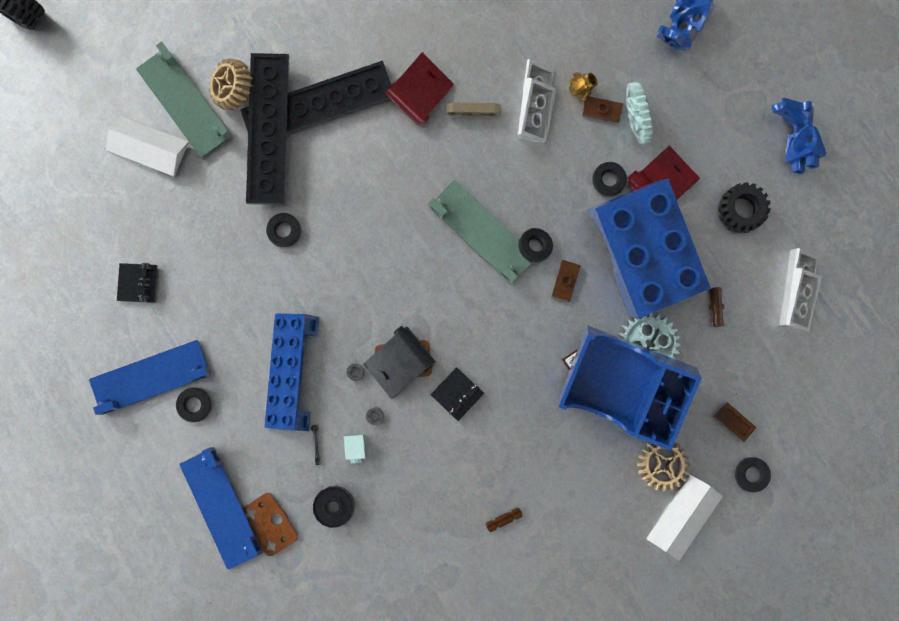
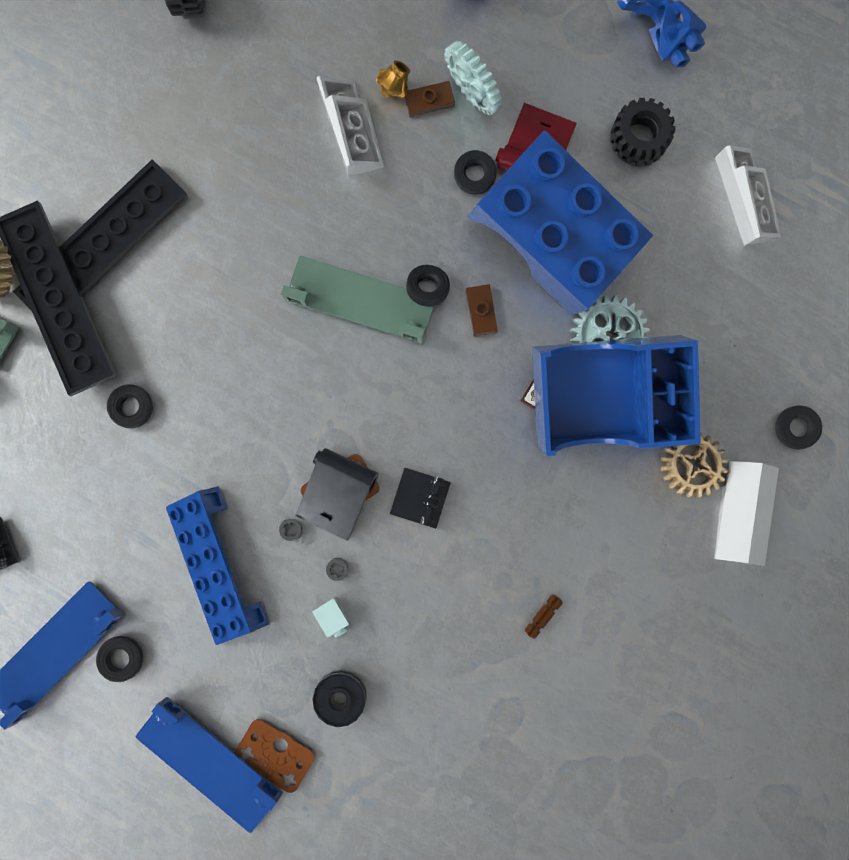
camera: 25 degrees left, 0 degrees up
black hinge [311,425,320,465] -> none
dark red door [385,52,454,125] -> none
dark tan beam [446,103,501,117] -> none
reddish brown pin [709,287,725,327] -> none
reddish brown plate [713,402,757,442] -> none

